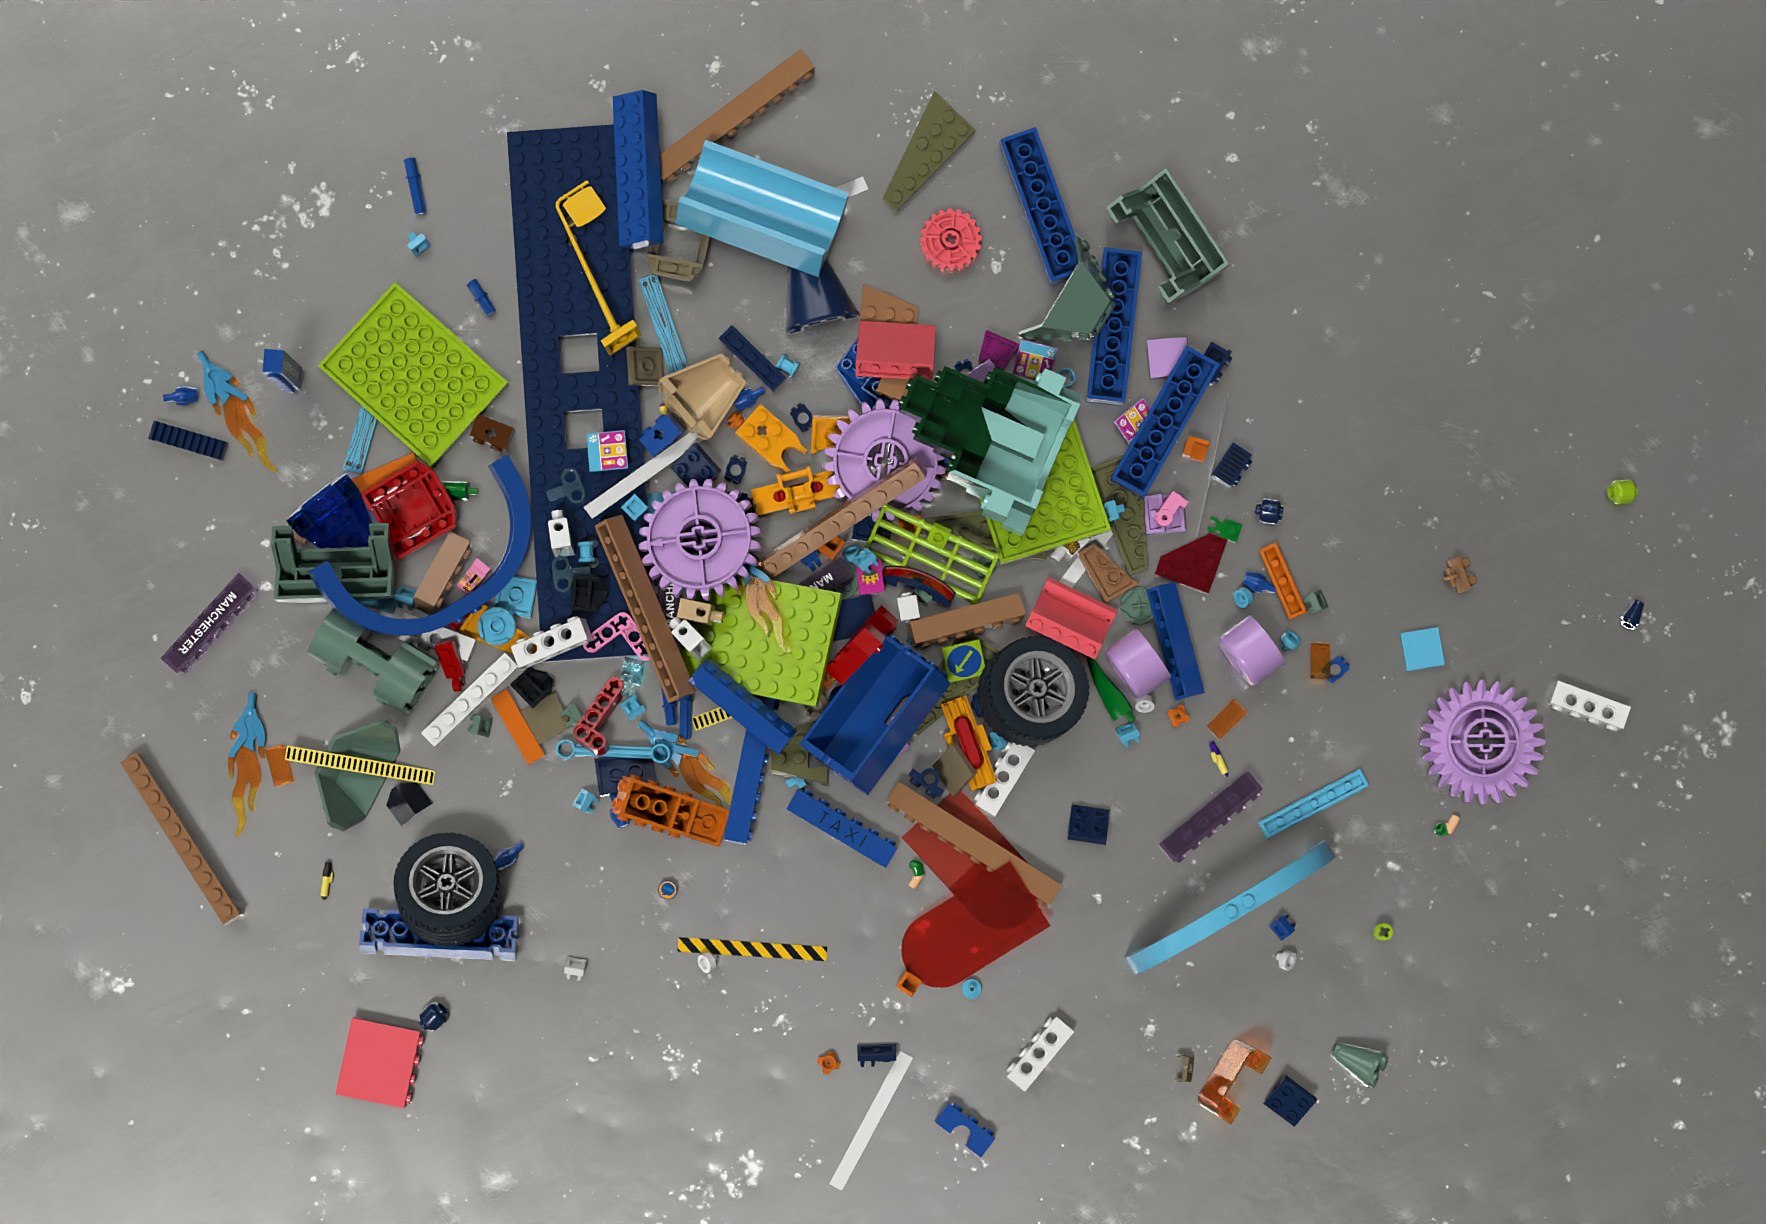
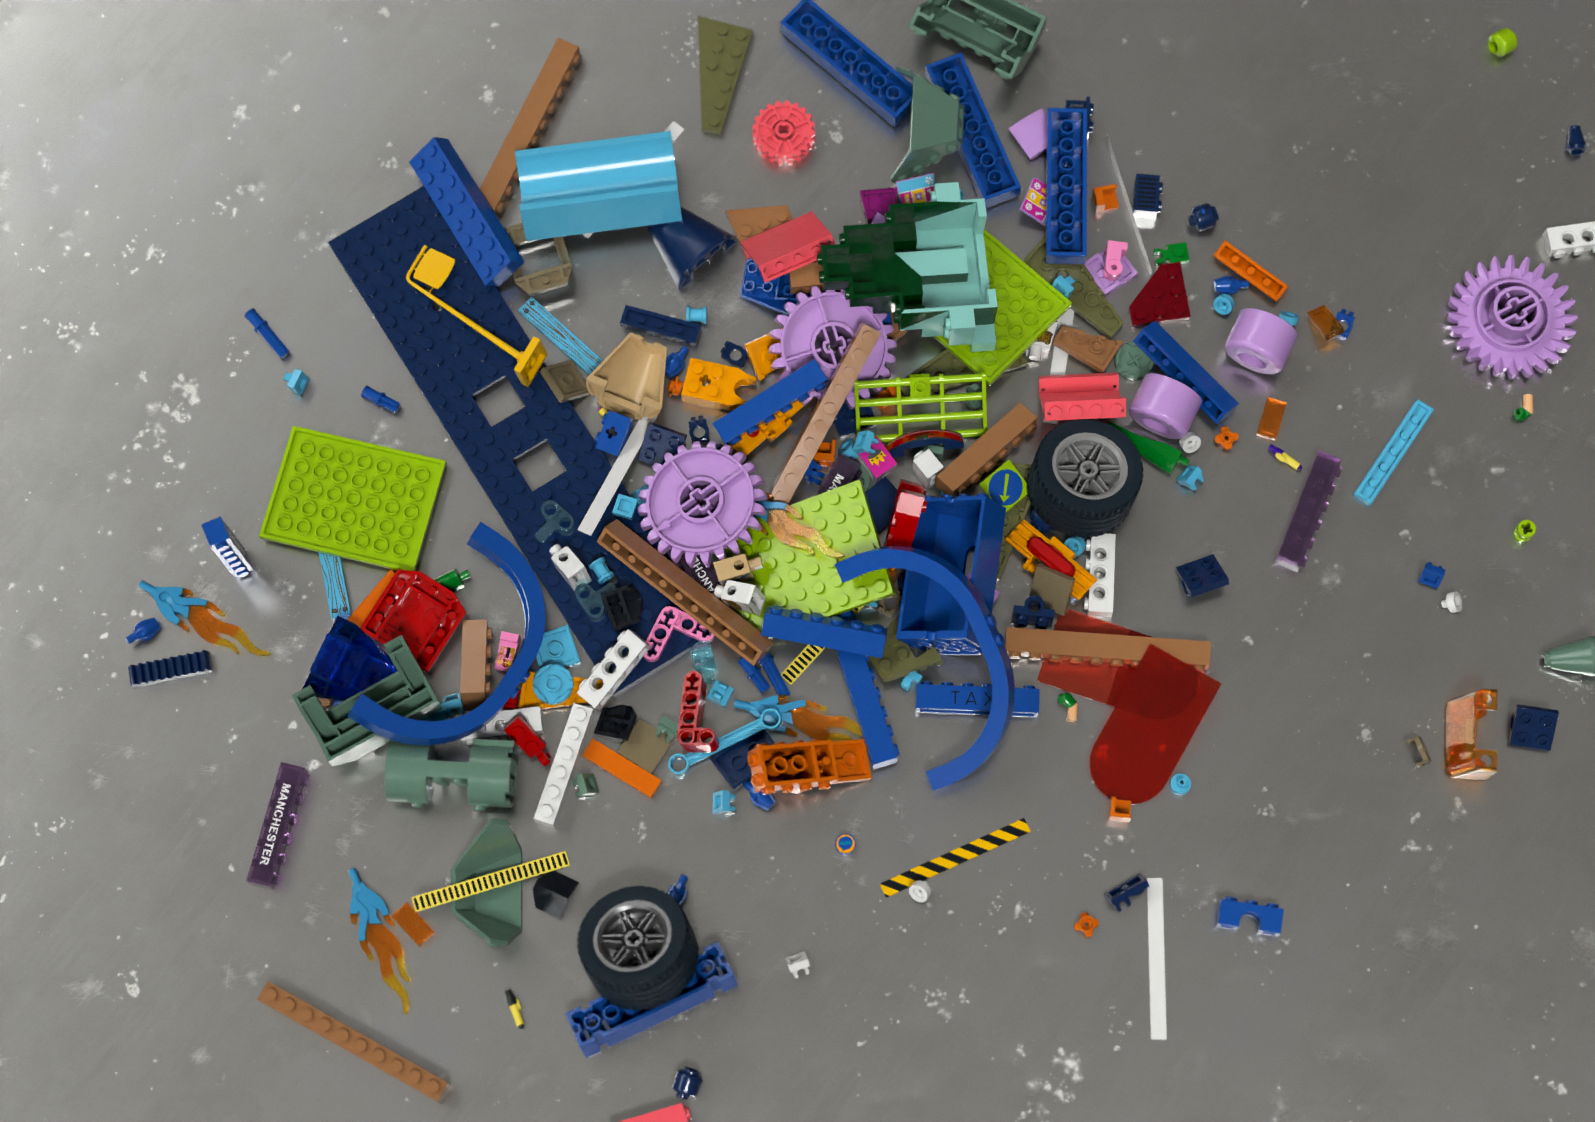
camera: 25 degrees left, 10 degrees down
reddish brown brick [470,414,515,452] -> none
piece [586,430,628,472] -> none
white brick [1006,1016,1074,1091] -> none
medium azure arch [1125,840,1336,975] -> none
sand green tile [1303,590,1328,613] -> none
medium azure tile [1400,627,1445,672] -> none
medium nougat hips [1443,556,1477,594] -> none
none -> blue brick [712,359,829,446]
none -> blue arch [834,546,1015,791]

